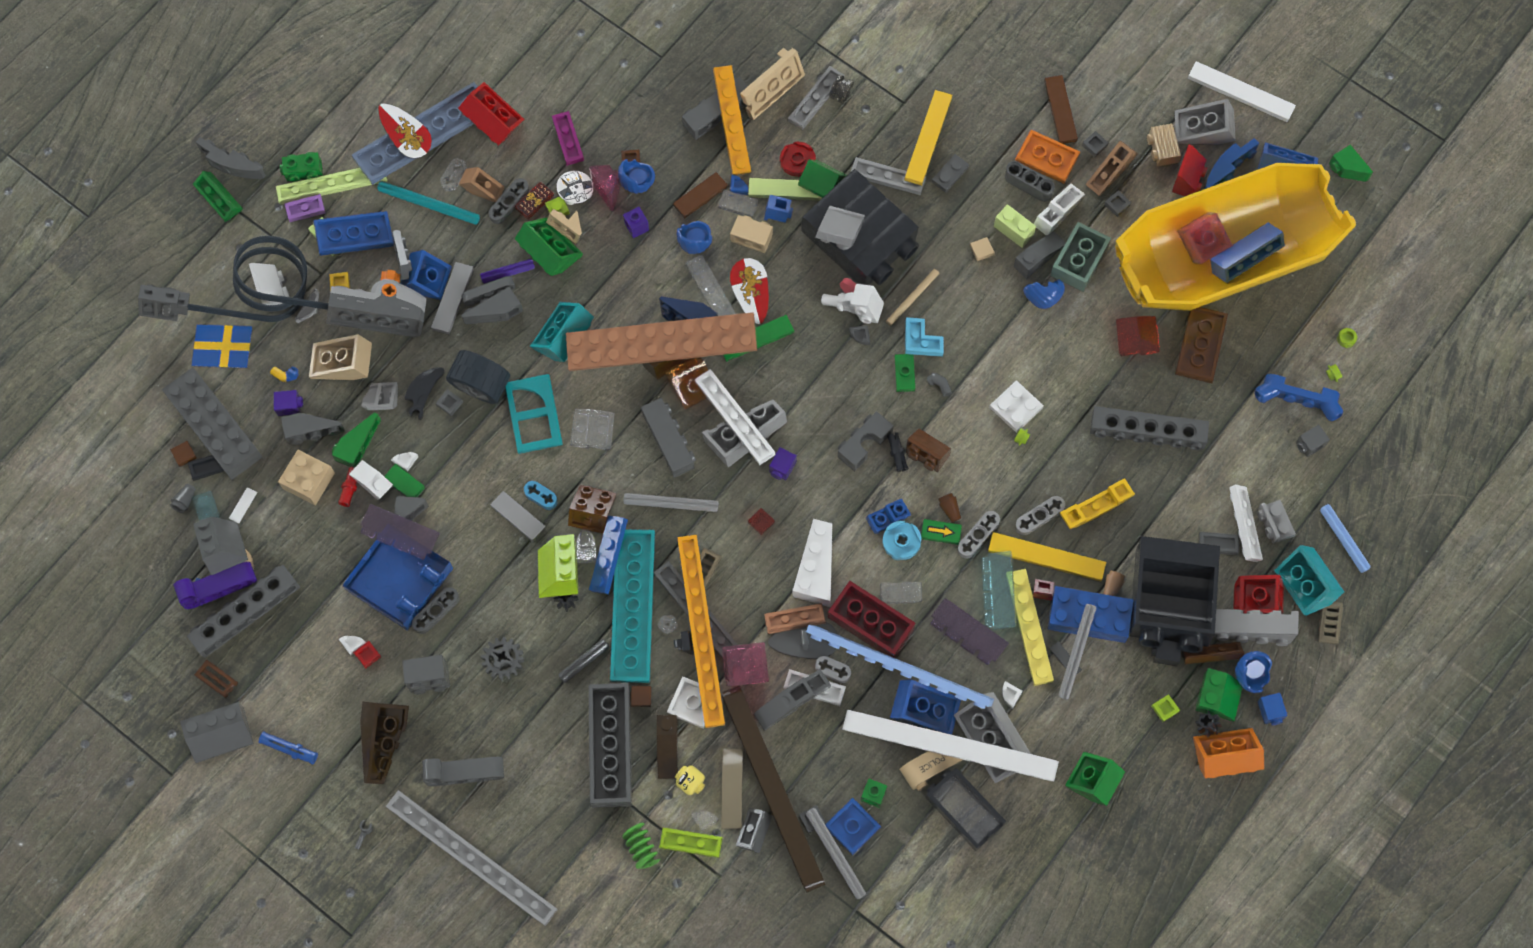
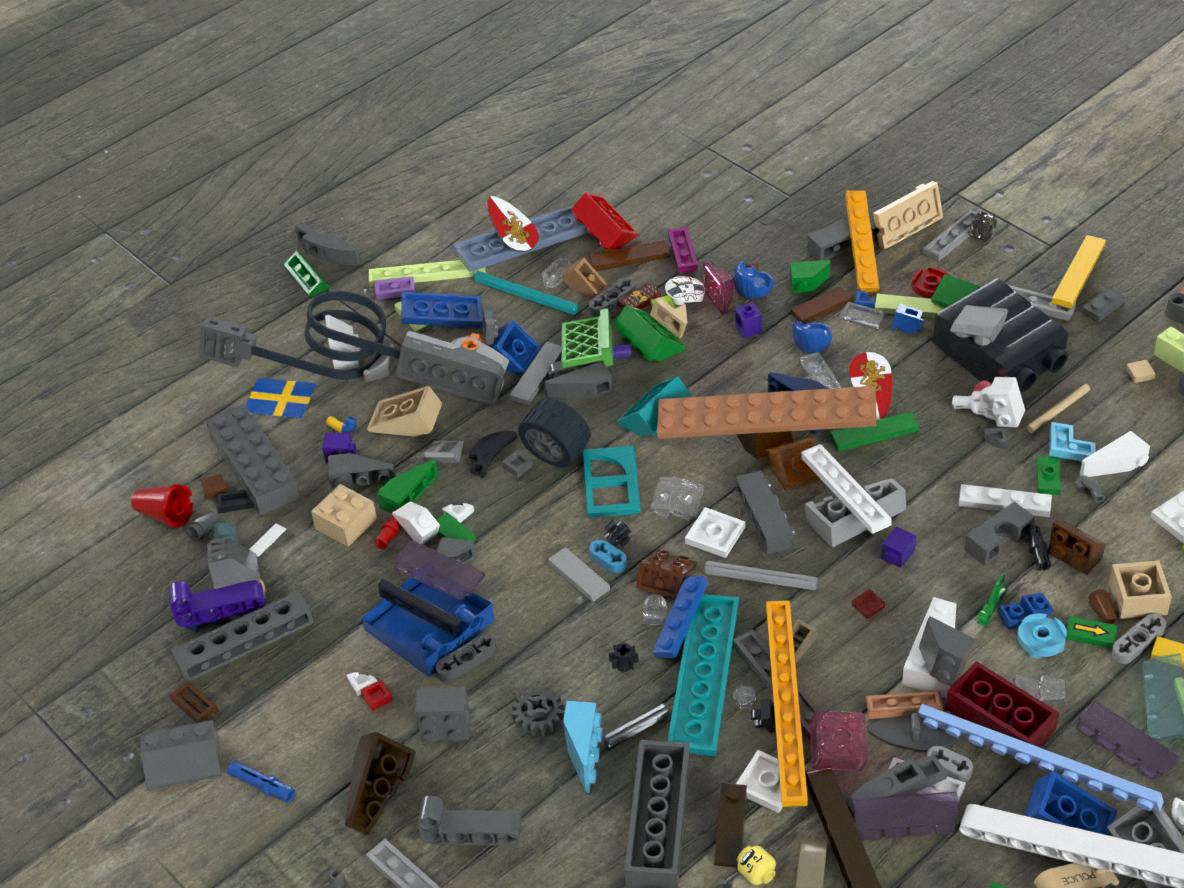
camera: 10 degrees right, 25 degrees down
green brick [280,152,323,182] -> none
lime slope [538,534,578,598] -> none
reddish brown tile [631,686,652,707] -> none
tan brick [730,215,773,253] -> none
none -> red cone [131,484,194,528]
none -> black tile [378,578,462,638]
none -> bright green fence [562,308,613,368]
none -> medium azure slope [564,701,603,793]
none -> reddish brown tile [589,240,670,271]
none -> black gear [604,520,632,547]
none -> white plate [685,507,745,558]
none -> green slope [790,260,830,293]
none -> clear purple windscreen [853,792,959,840]
none -> dark grey slope [919,616,974,686]
none -> white plate [959,484,1052,517]
none -> green piece [977,573,1008,627]
none -> white slope [1080,431,1150,477]
none -> tan brick [1109,561,1172,619]

